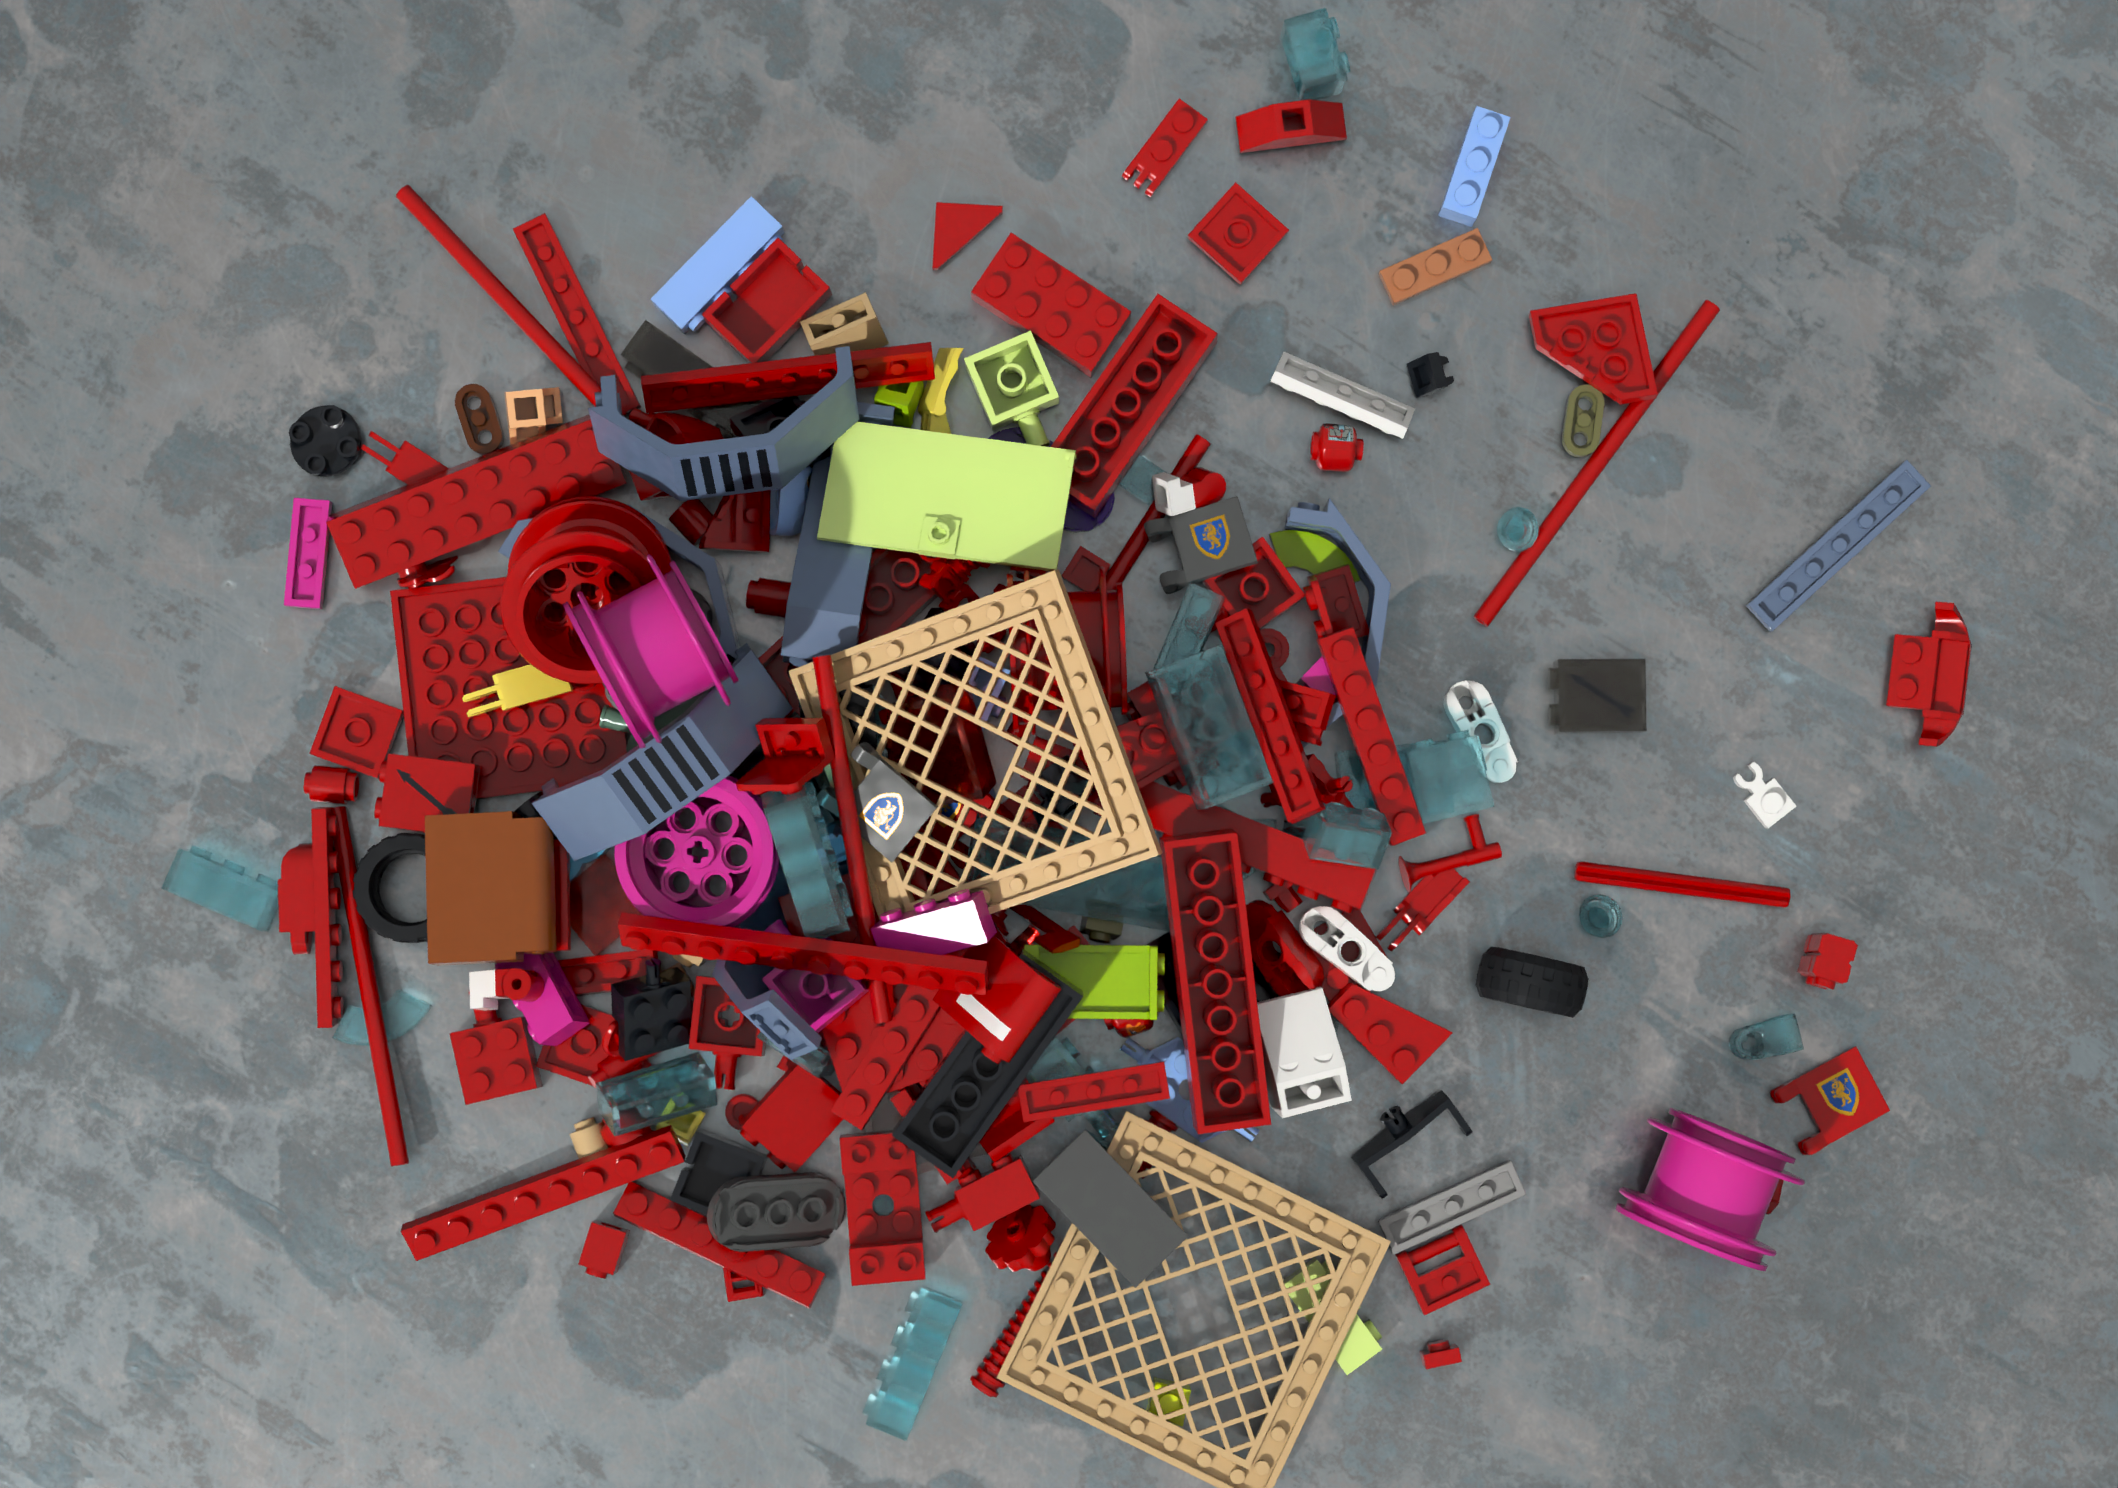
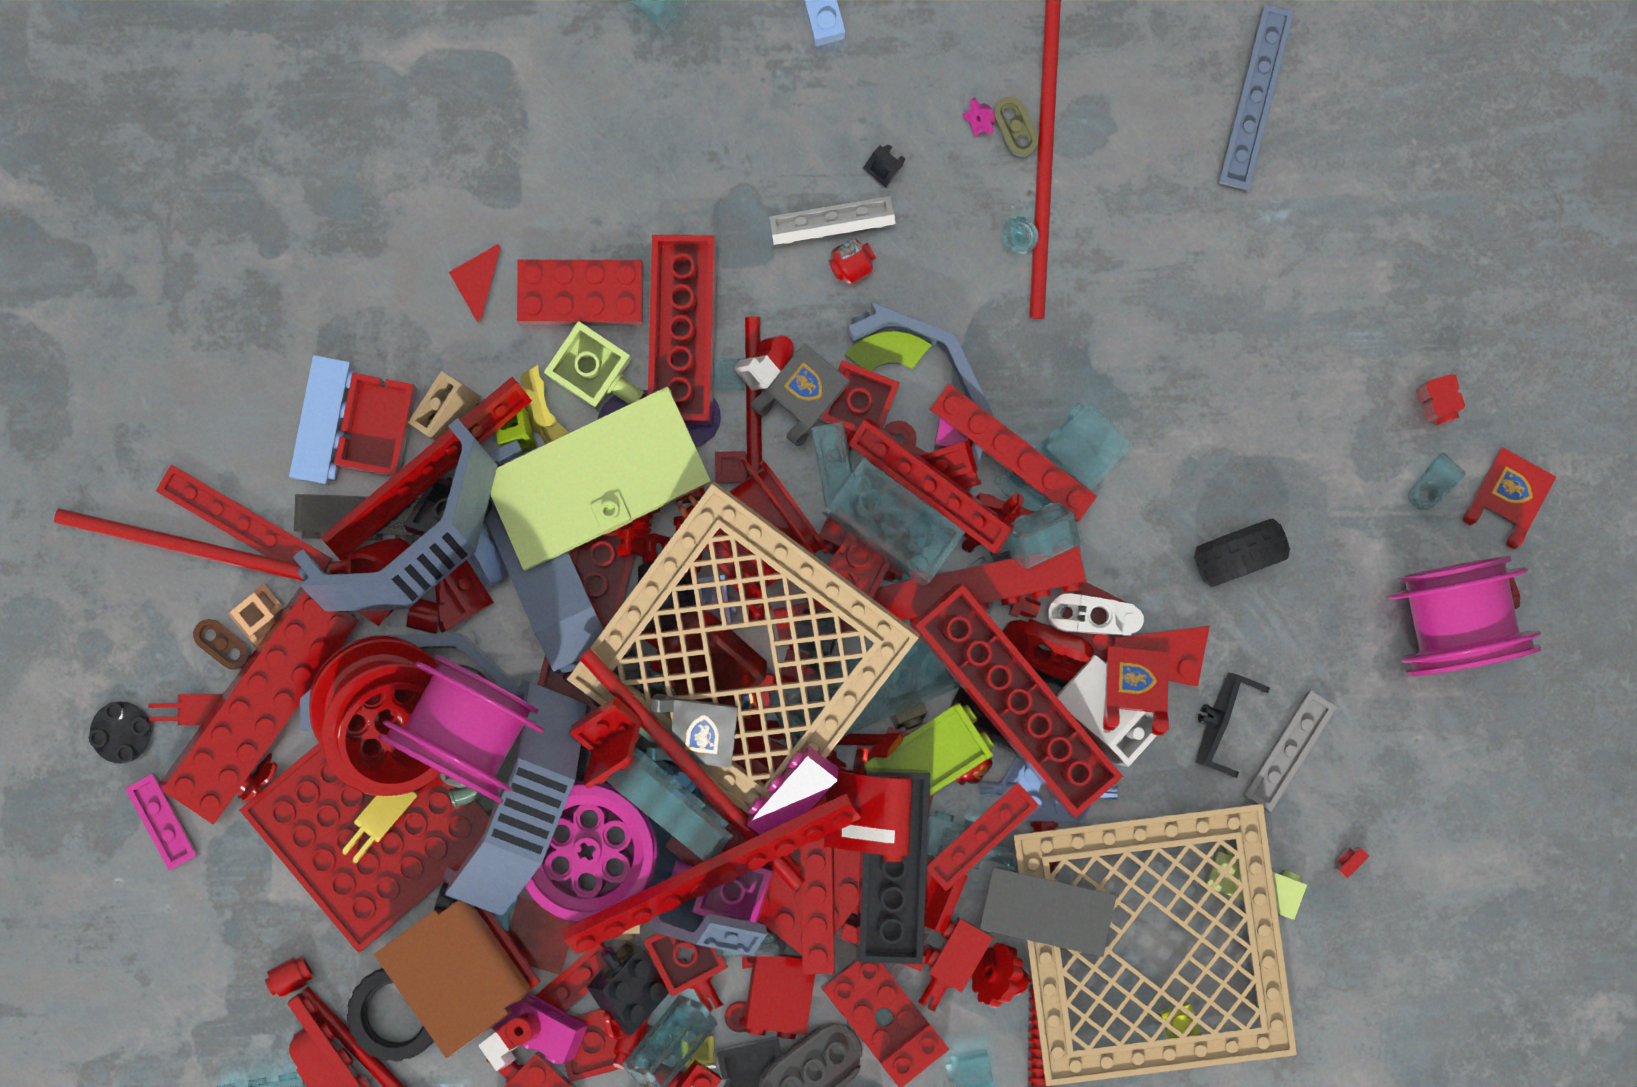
camera: 30 degrees left, 0 degrees up
red plate [309,686,404,779] -> none
red brick [374,754,481,832] -> none
red brick [746,578,791,618] -> none
red hinge [1121,98,1208,198] -> none
red plate [1187,182,1289,285] -> none
red slope [1235,99,1347,153] -> none
red bracket [1303,564,1369,638] -> none
red arm [1376,869,1470,951] -> none
nougat plate [1378,228,1492,306] -> none
red plate [1396,1224,1490,1316] -> none
red piece [1398,814,1502,893] -> none
white piece [1443,680,1518,783] -> none
red plate [1529,293,1658,405] -> none
clear smoke brick [1547,659,1647,734] -> none
red axle [1574,862,1791,907] -> none
clear light blue hat [1579,894,1623,938] -> none
white plate [1733,762,1797,829] -> none
red plate [1886,602,1972,747] -> none
none -> dark pink plate [963,98,995,136]
none -> red flag [1103,646,1169,736]

